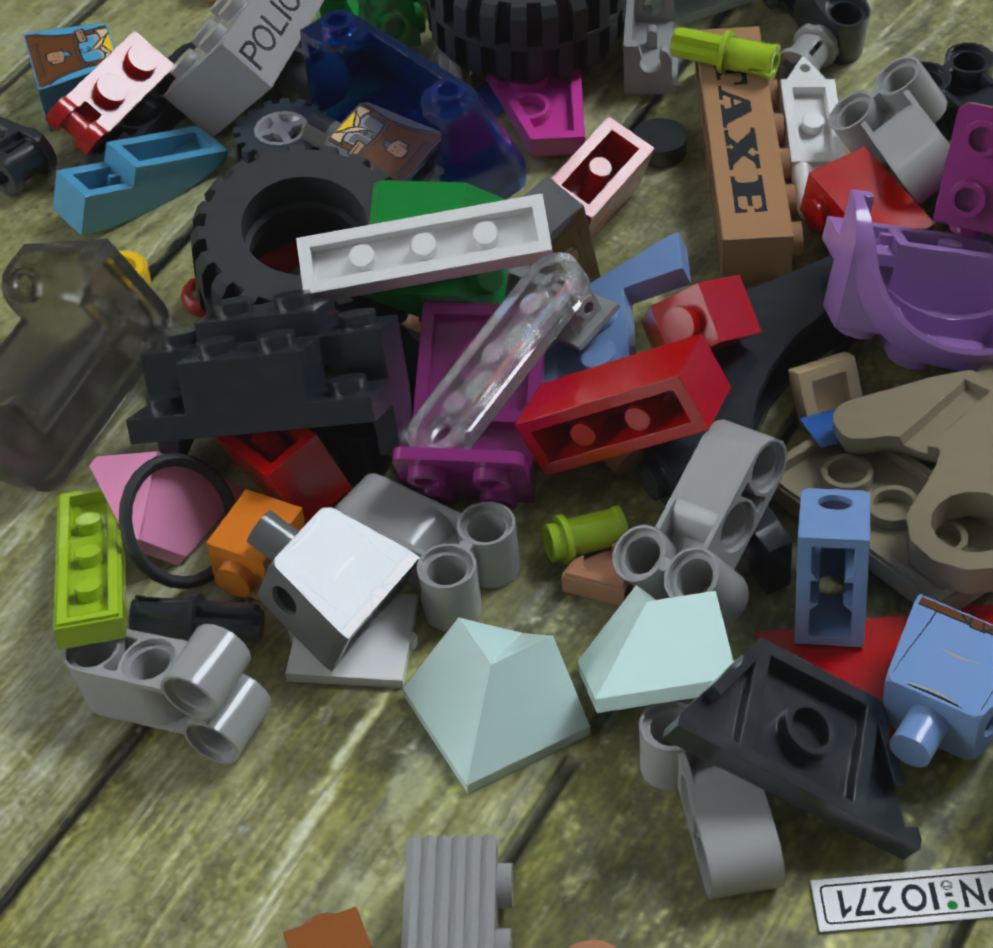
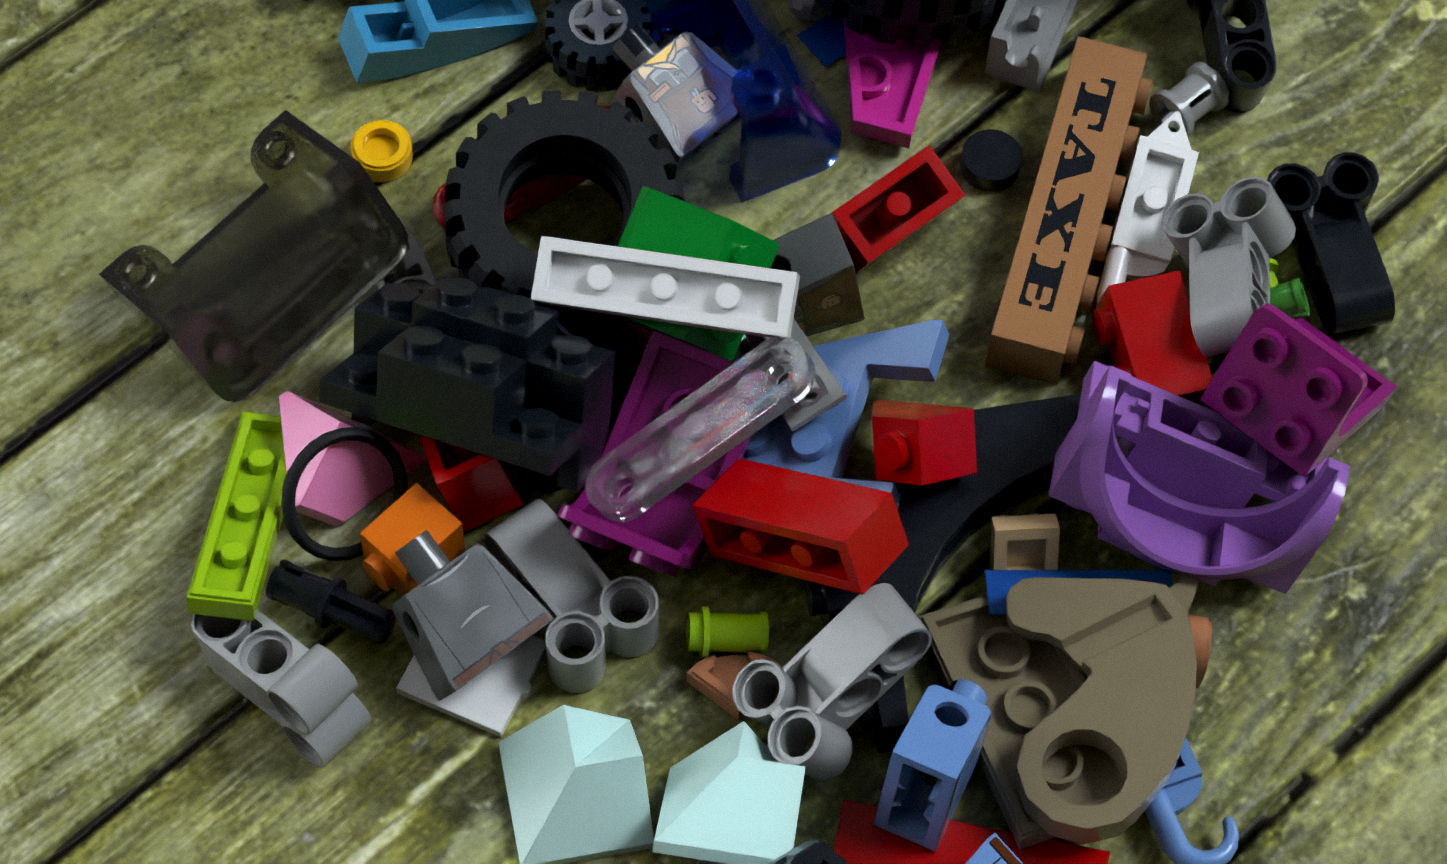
camera: 10 degrees right, 15 degrees up
lime axle [670,27,781,80] -> none

